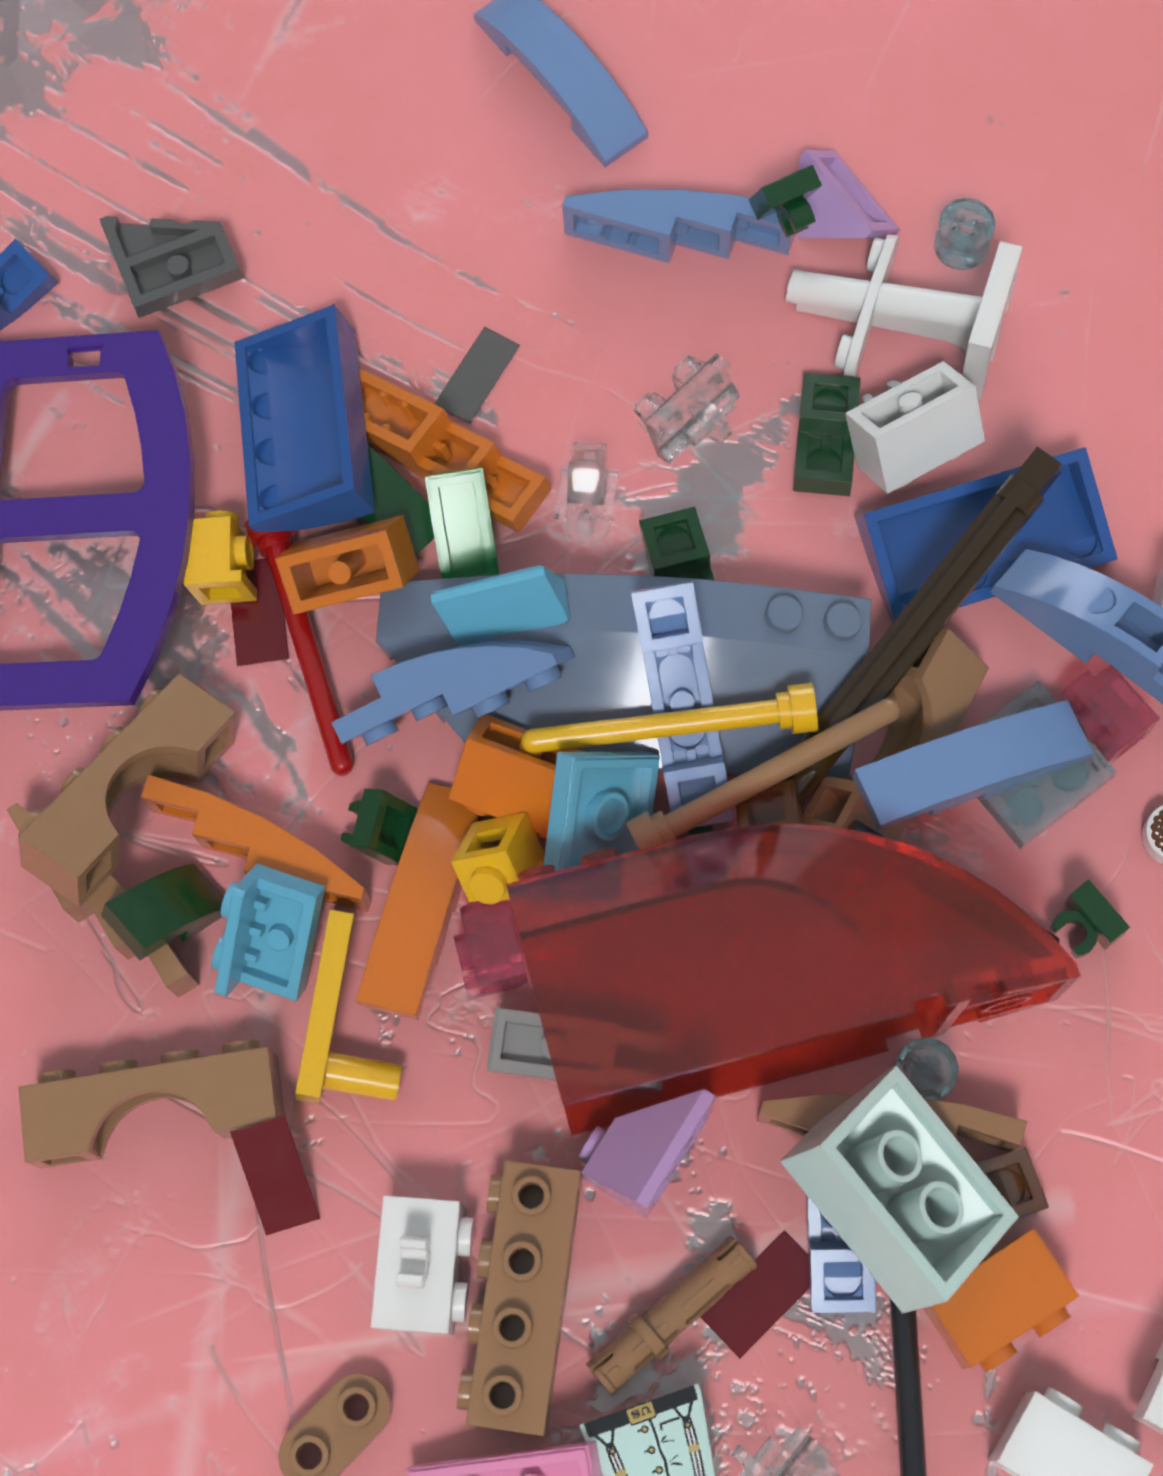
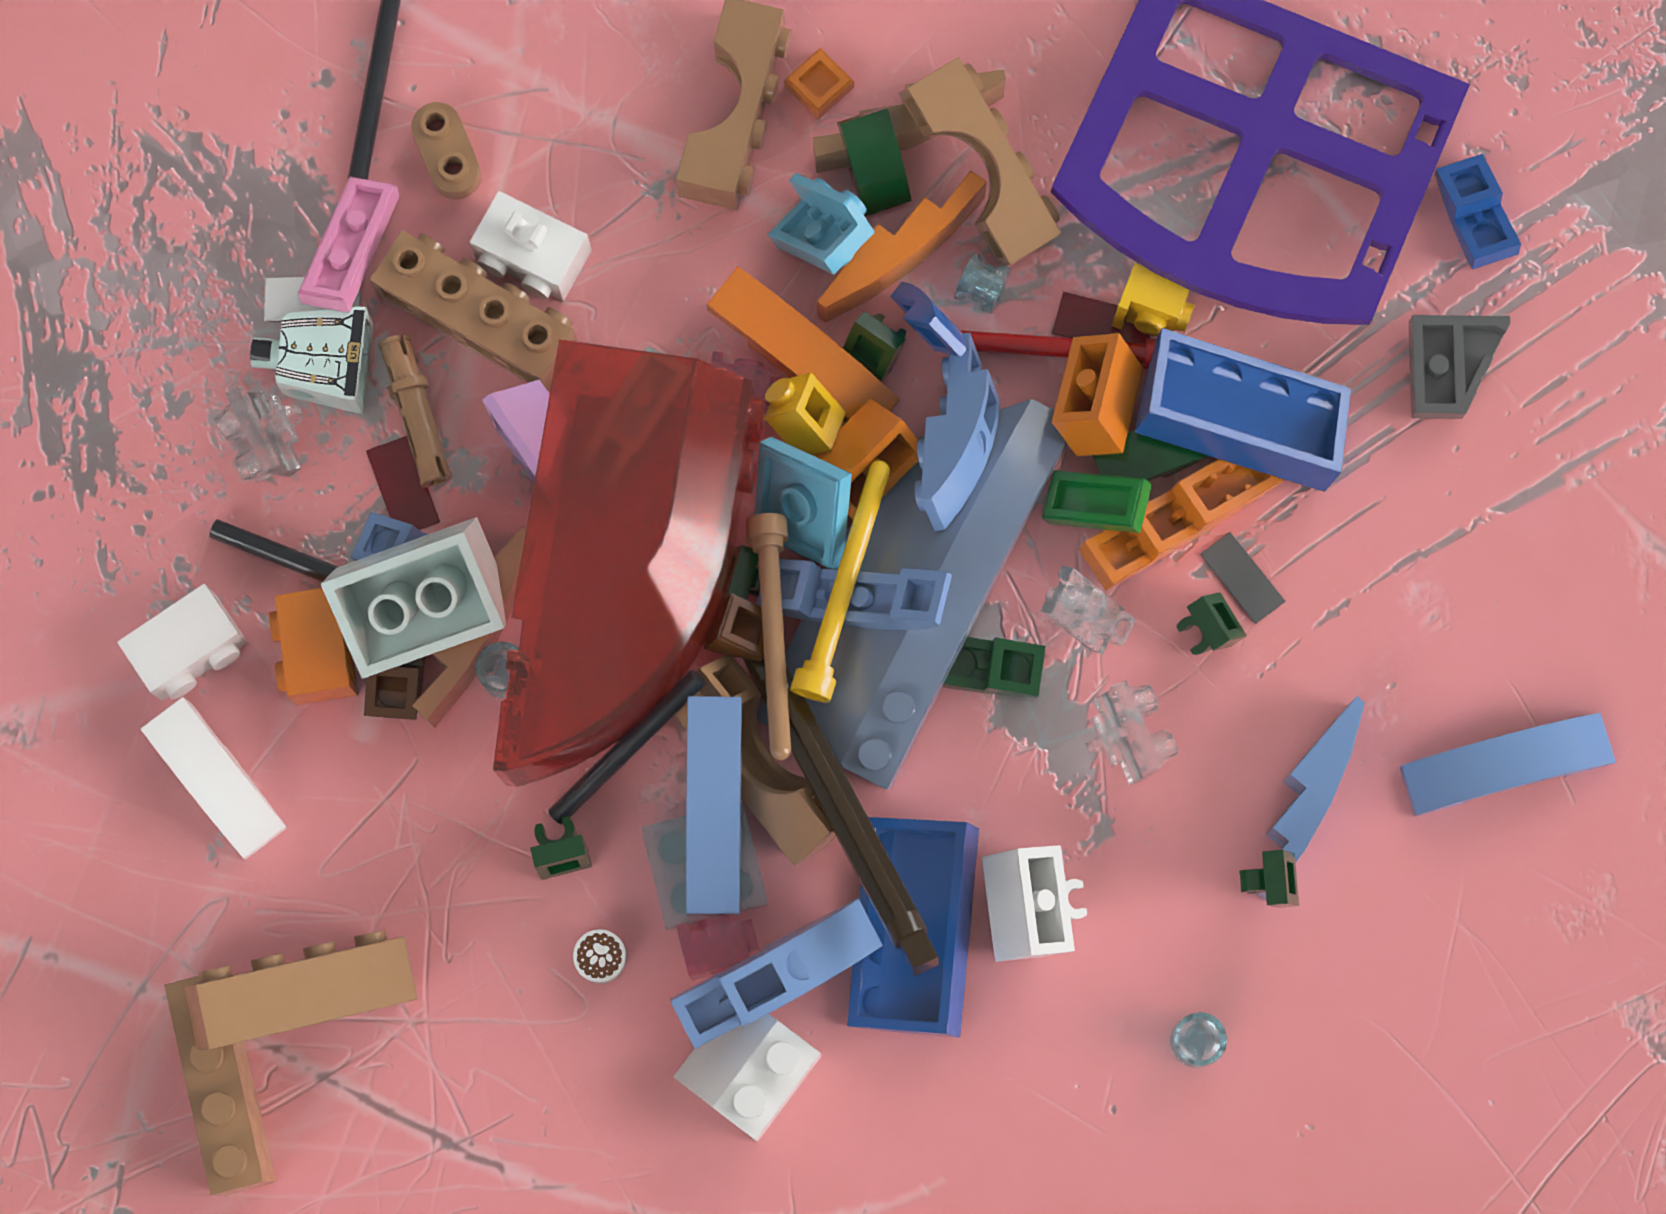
camera: 110 degrees right, 5 degrees up
dark red sticker [230,1115,320,1236] -> none
yellow piece [295,909,402,1104] -> none
medium azure slope [430,565,570,645] -> none
white piece [786,234,1023,401] -> none
dark green slope [793,373,861,496] -> none
lavender slope [797,149,900,239] -> none
none -> orange tile [784,48,854,120]
none -> blue slope [890,281,967,357]
none -> clear light blue wheel [954,252,1012,314]
none -> dark green tile [1176,592,1247,655]

